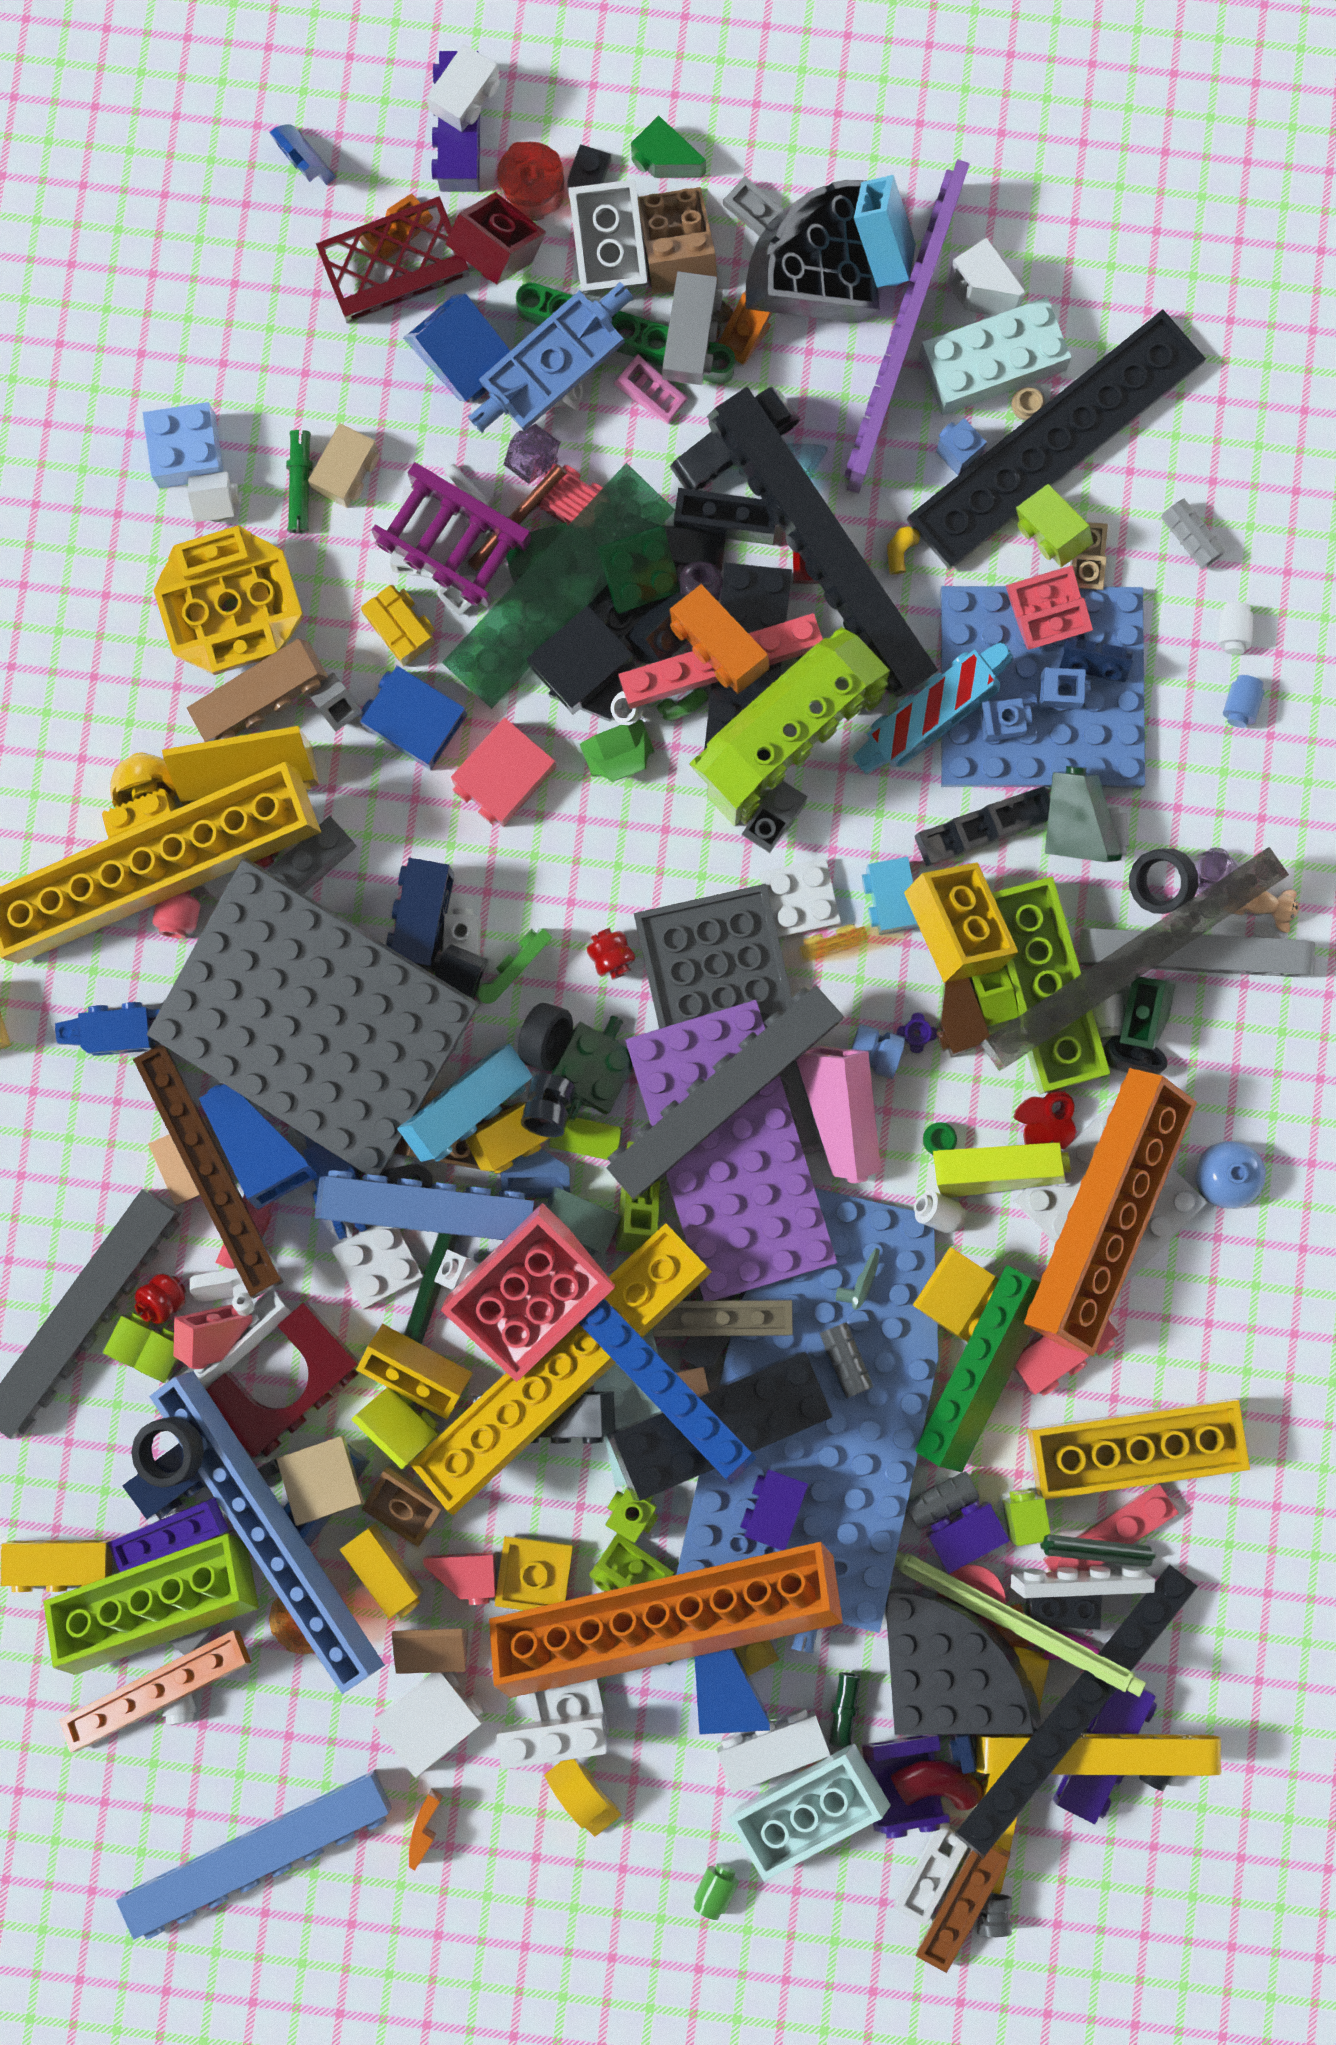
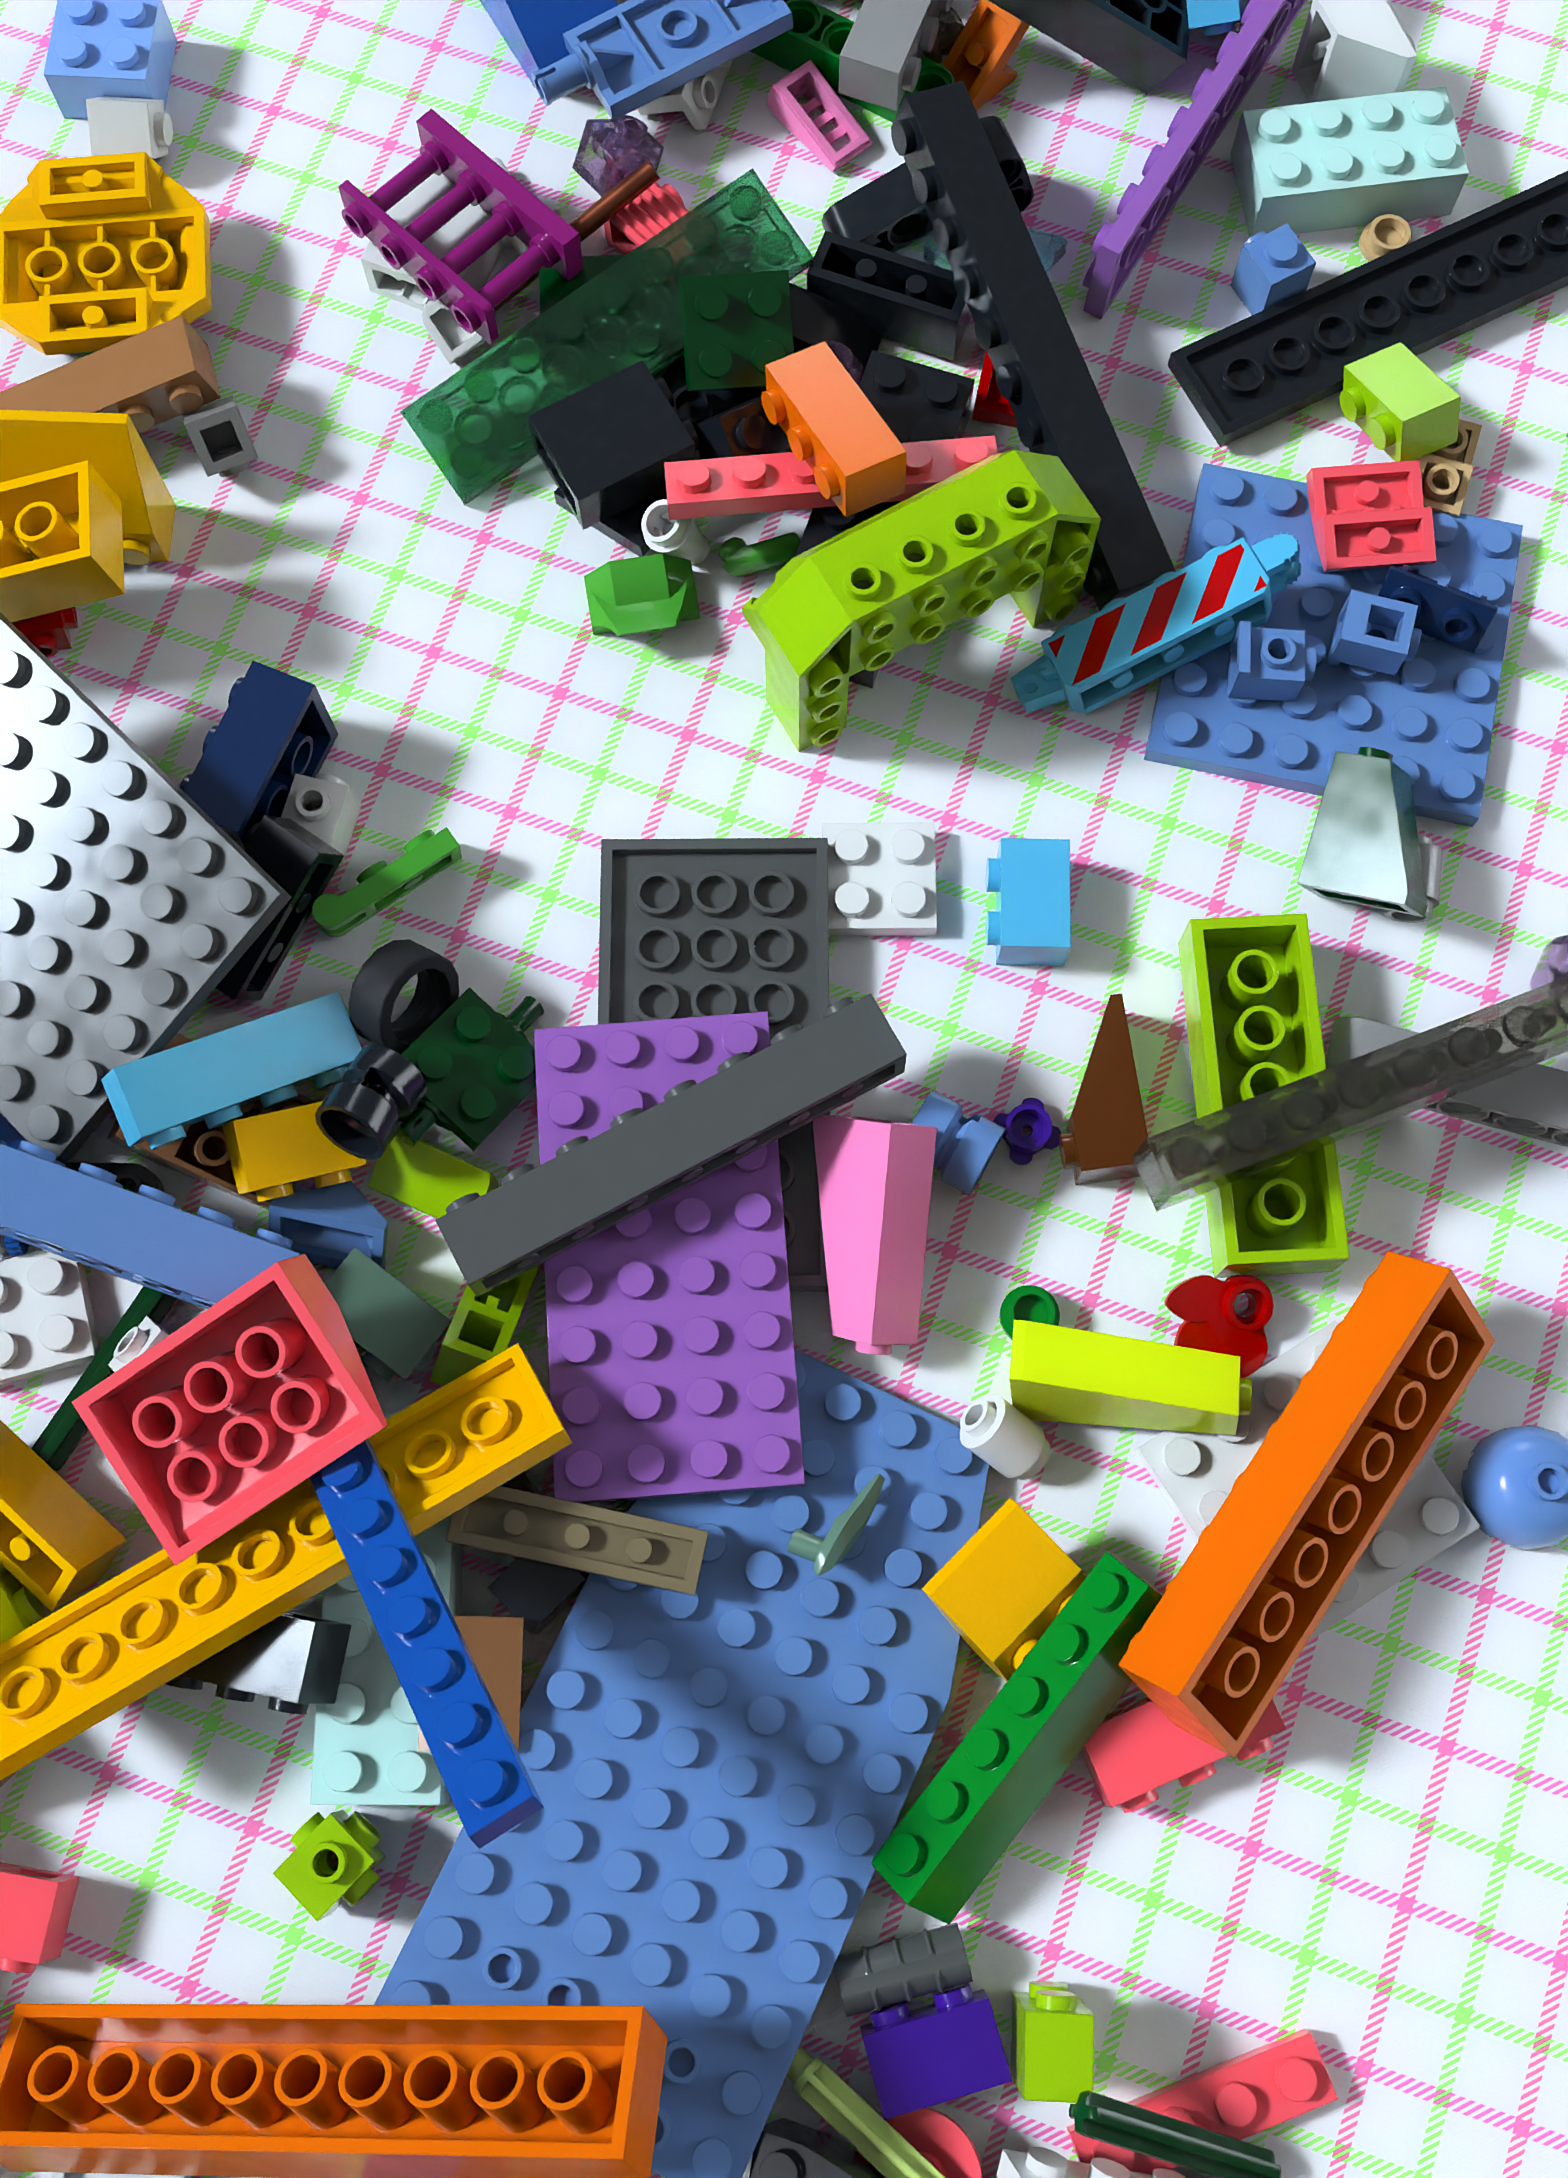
camera: 10 degrees right, 10 degrees down
dark grey brick [267,816,357,894] -> none
green pin [286,430,313,534] -> none
tan brick [308,423,380,508] -> none
yellow brick [360,584,435,667] -> none
blue brick [360,666,467,770] -> none
coral brick [450,717,557,827] -> none
yellow plate [494,1535,573,1610] -> none
red piece [587,928,636,980] -> none
lime bracket [589,1533,674,1592] -> none
black brick [606,1351,833,1501] -> none
dark purple brick [740,1469,808,1551] -> none
dark grey slope [742,781,808,854] -> none
clear yellow plate [798,924,868,963] -> none
dark grey axle [819,1322,874,1398] -> none
yellow arm [887,526,920,575] -> none
yellow brick [904,862,1019,983] -> none
black slope [914,786,1050,867] -> none
lime brick [972,967,1019,1027] -> none
yellow brick [1027,1399,1250,1500] -> none
white brick [1089,988,1125,1039] -> none
black plate [1103,1035,1168,1075] -> none
dark green slope [1120,975,1176,1049] -> none
black tyre [1129,848,1198,914] -> none

